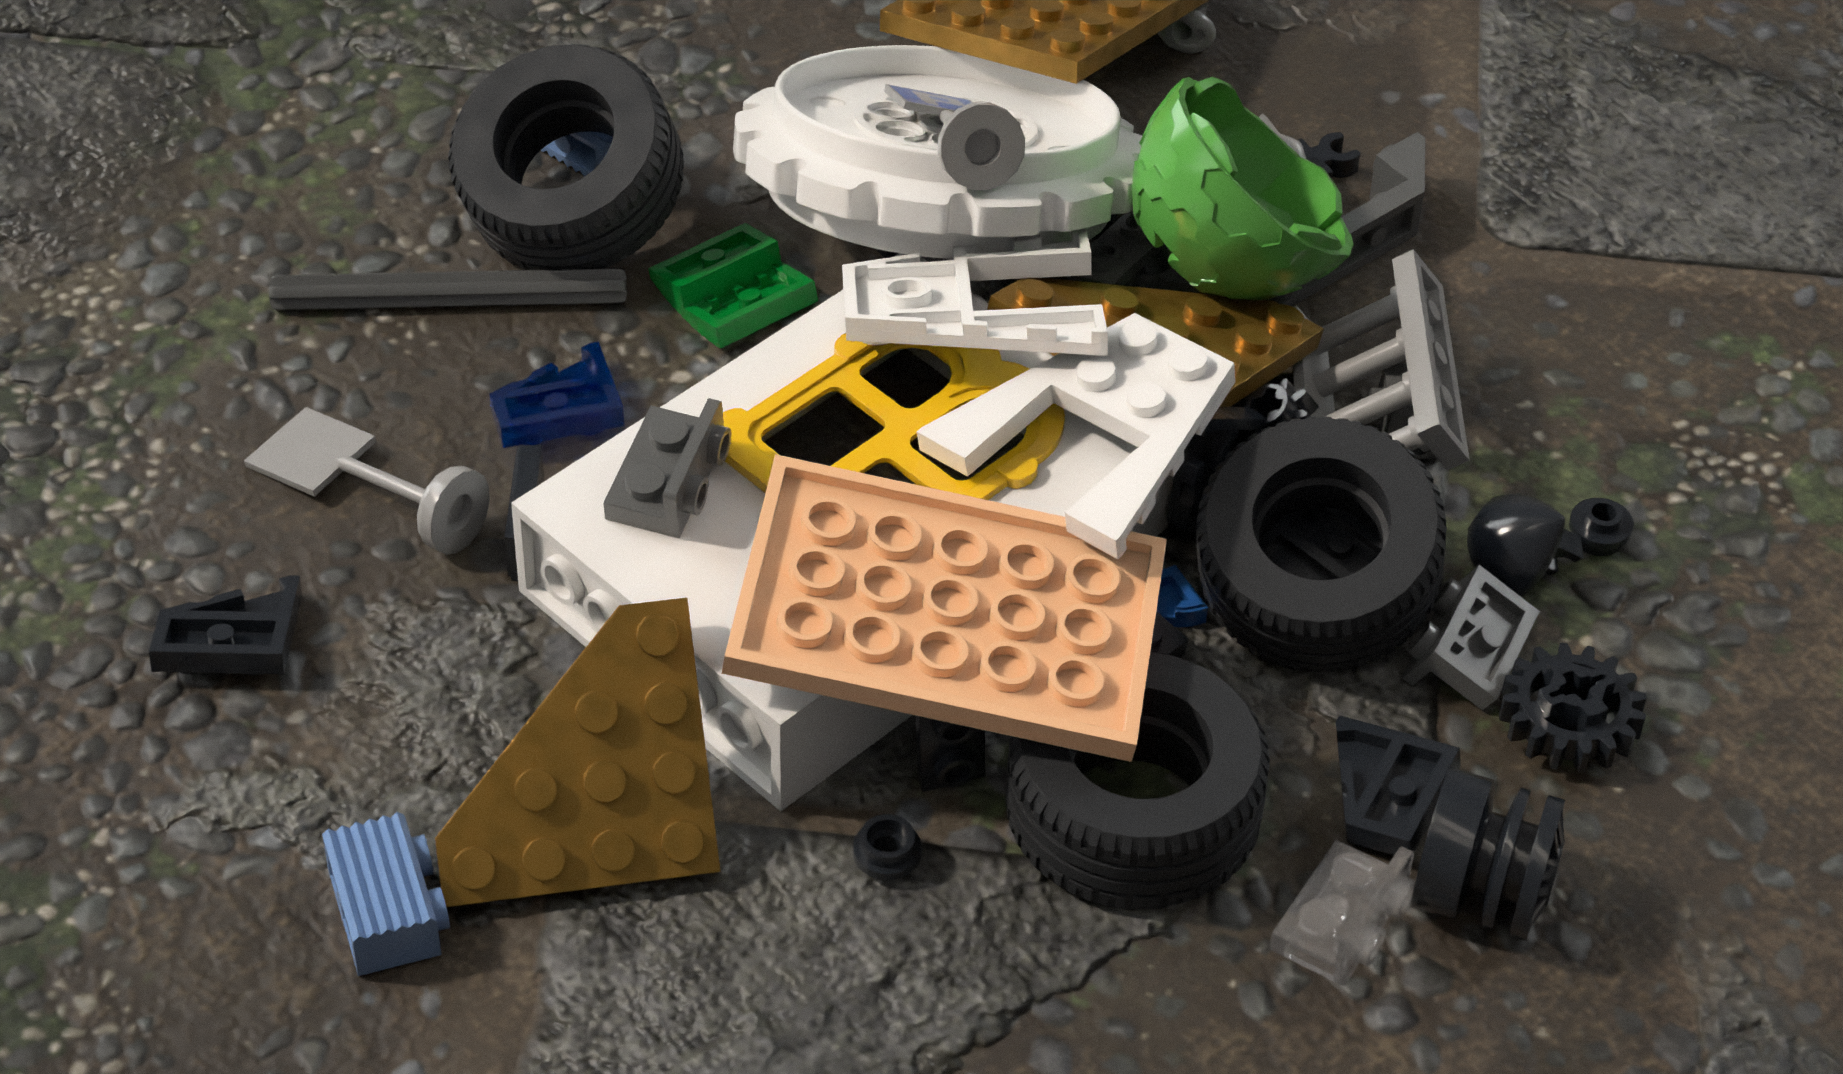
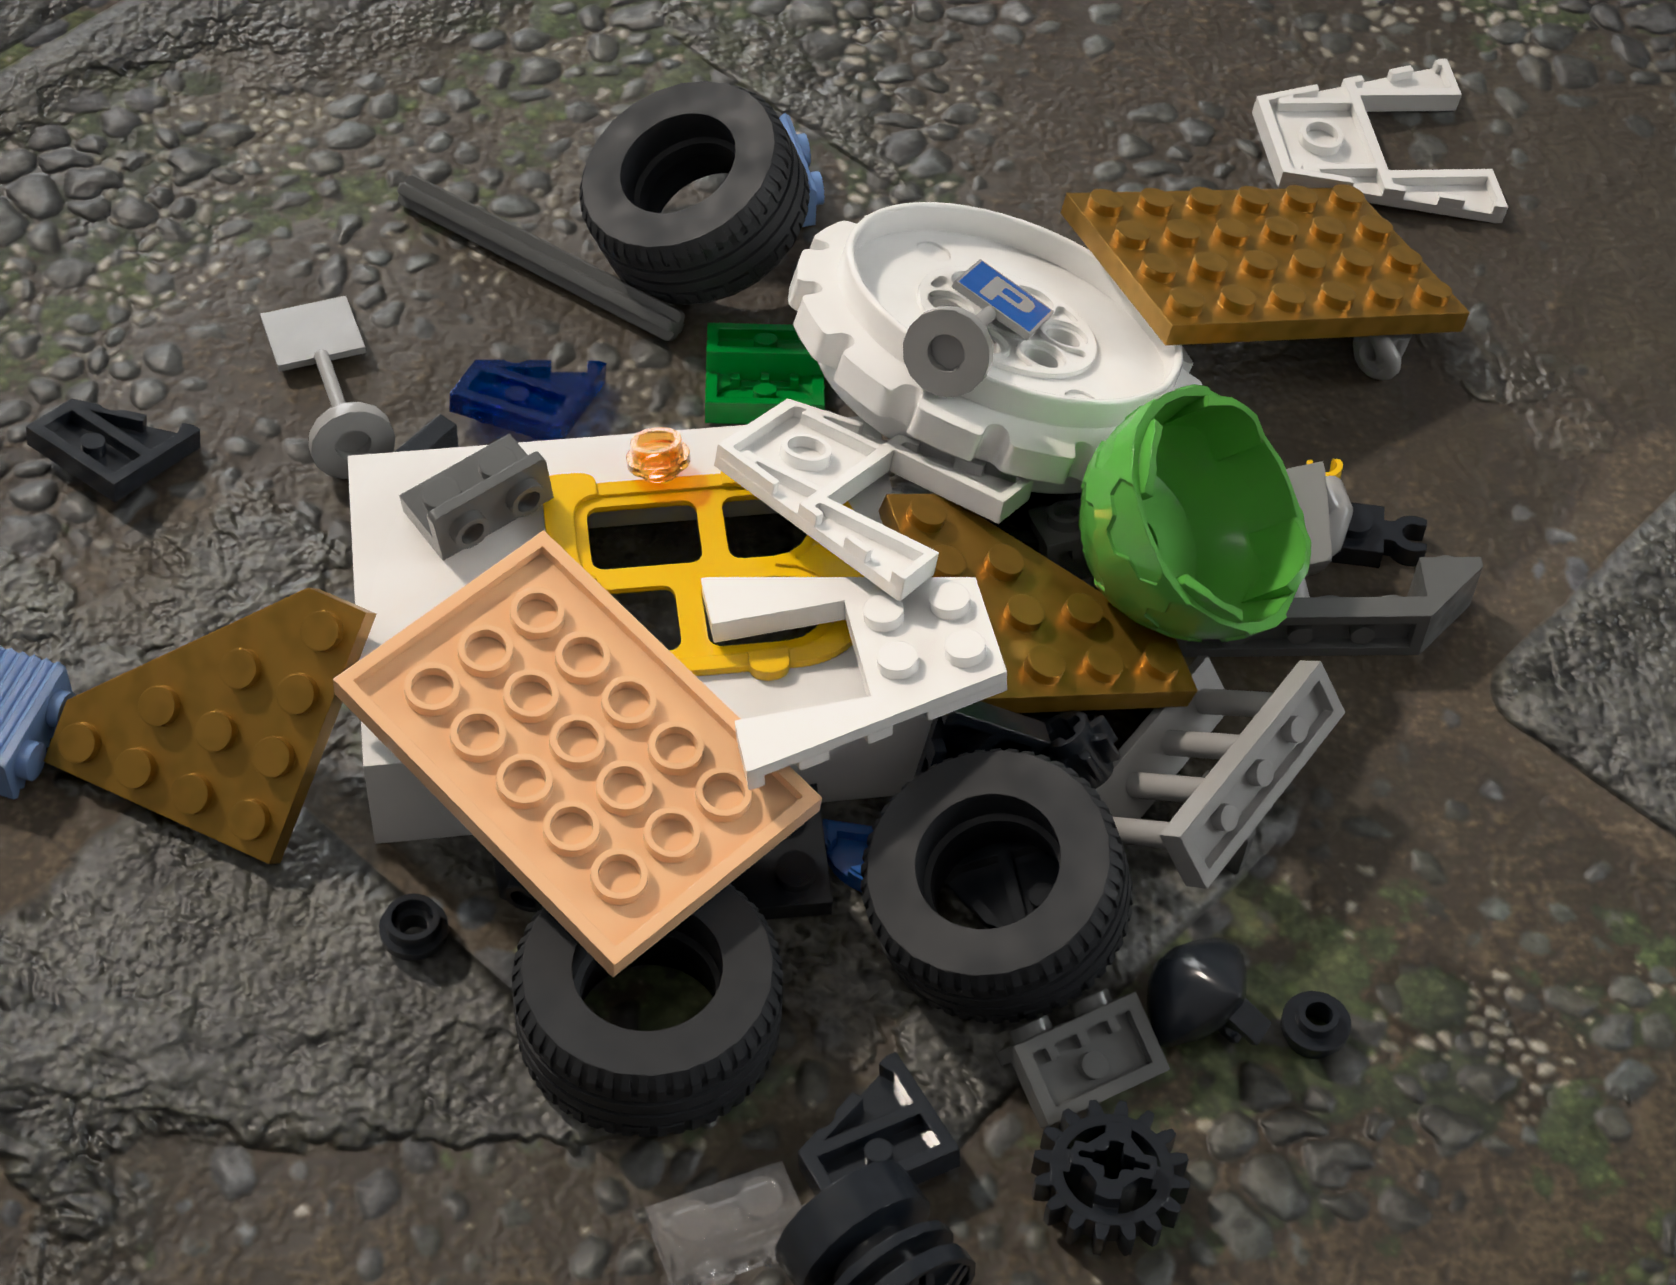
camera: 35 degrees right, 5 degrees up
none -> clear orange plate [626,427,691,483]

